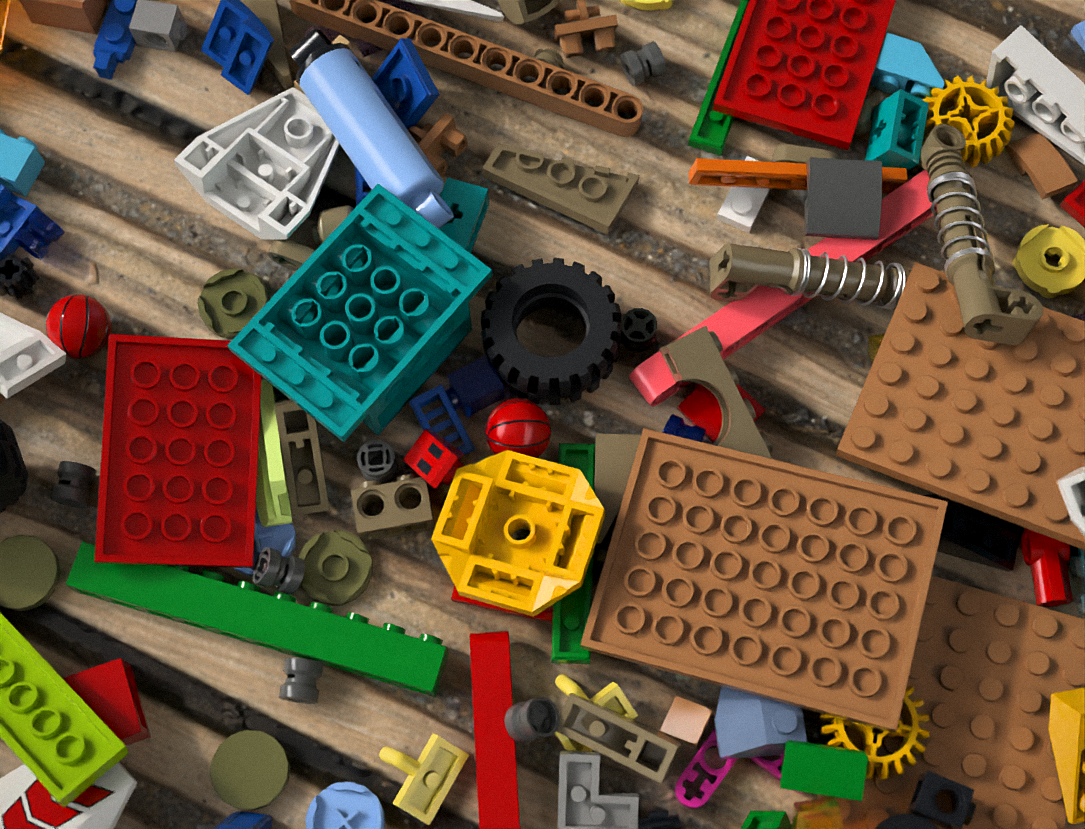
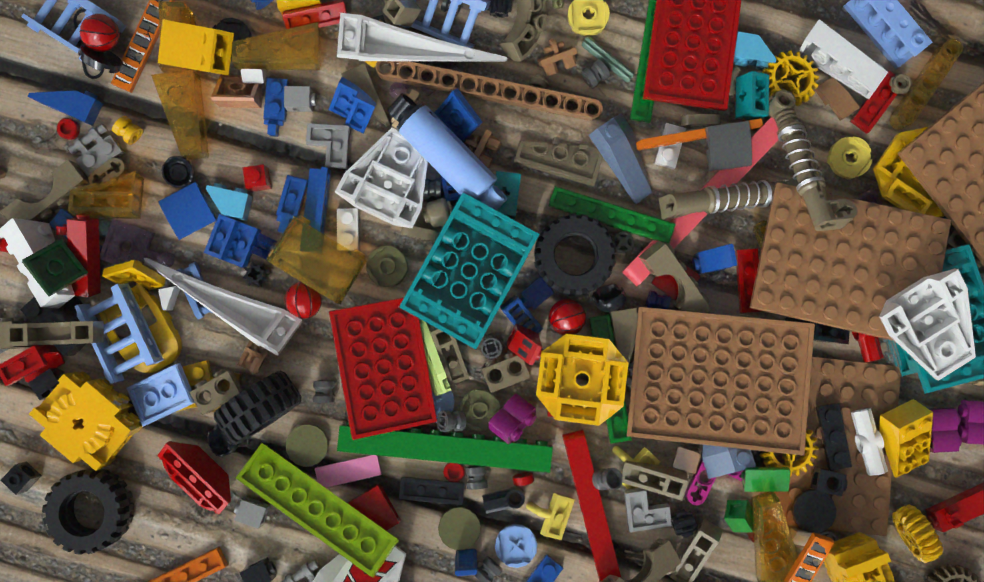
camera: 15 degrees left, 15 degrees up
none -> red brick [242,164,272,192]
none -> clear yellow windscreen [265,215,367,305]
none -> blue hinge [276,175,308,235]
none -> blue fence [300,167,332,254]
none -> light grey plate [306,123,350,169]
none -> bright pink tile [315,455,382,488]
none -> white plate [337,208,359,251]
none -> black plate [399,477,465,505]
none -> pearl dark grey wheel [424,178,441,199]
none -> red tile [443,463,465,482]
none -> black piece [482,486,525,514]
none -> magenta brick [488,393,537,444]
none -> red tile [512,472,535,486]
none -> green tile [548,186,676,244]
none -> sand green axle [582,36,634,82]
none -> sand blue wedge [589,113,652,204]
none -> black hair [592,284,626,312]
none -> blue slope [692,244,737,274]
none -> red plate [735,248,762,313]
none -> black plate [816,403,852,471]
none -> white piece [851,408,888,476]

